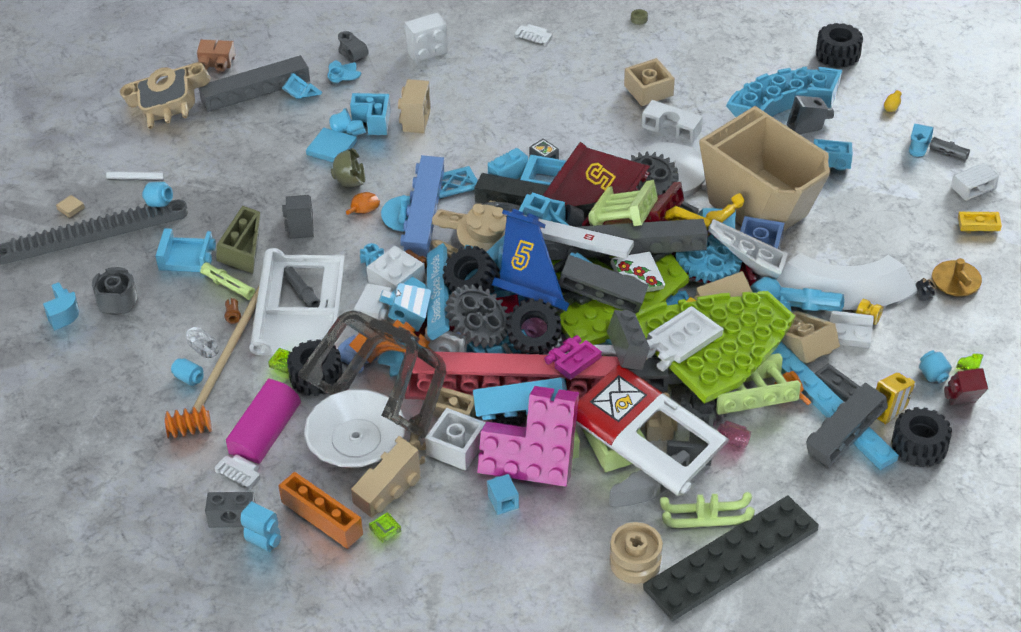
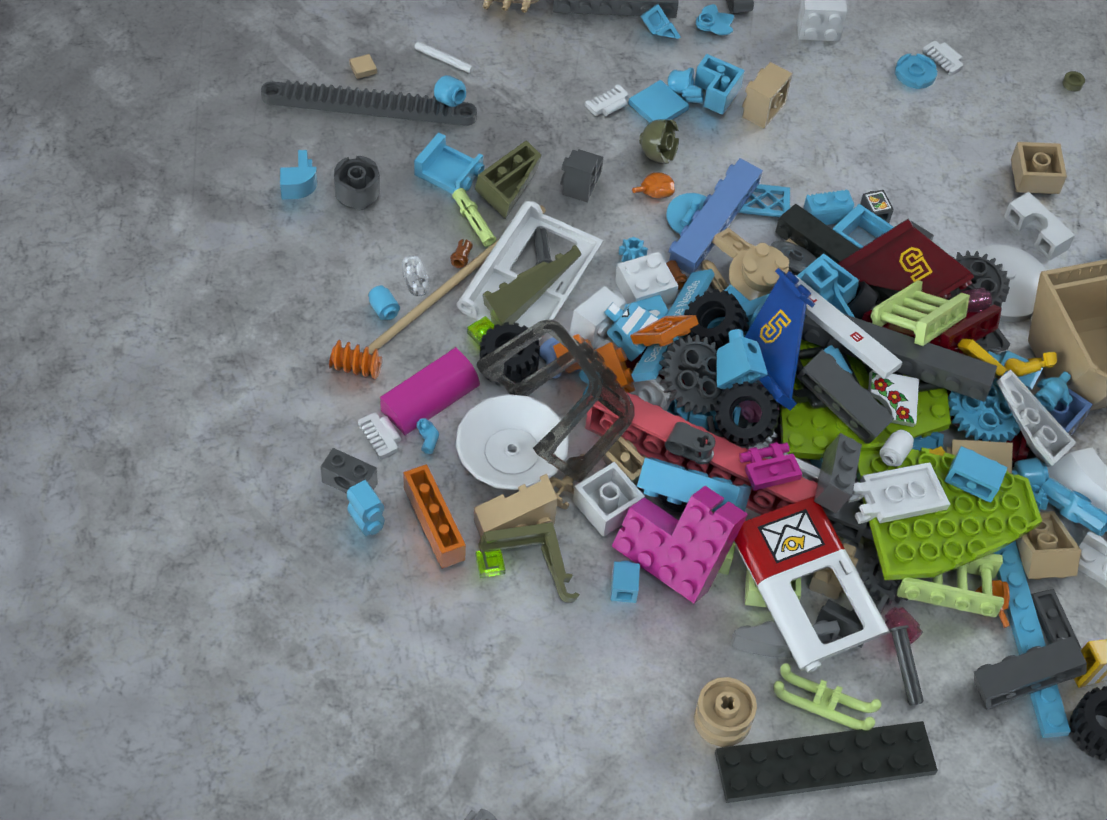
camera: 20 degrees right, 10 degrees up
none -> medium azure arm [417,418,439,454]
none -> olive hinge [478,522,580,603]
none -> olive wedge [483,245,581,326]
none -> white piece [585,85,629,116]
none -> orange plate [630,315,699,346]
none -> dark grey piece [665,422,715,464]
none -> medium azure torso [717,329,768,389]
none -> white brick [880,430,914,466]
none -> dark grey axle [889,625,924,706]
none -> medium azure tile [895,53,938,89]
none -> medium azure brick [944,446,1008,503]
none -> clear pink brick [956,287,992,313]
none -> medium azure piece [1034,372,1073,411]

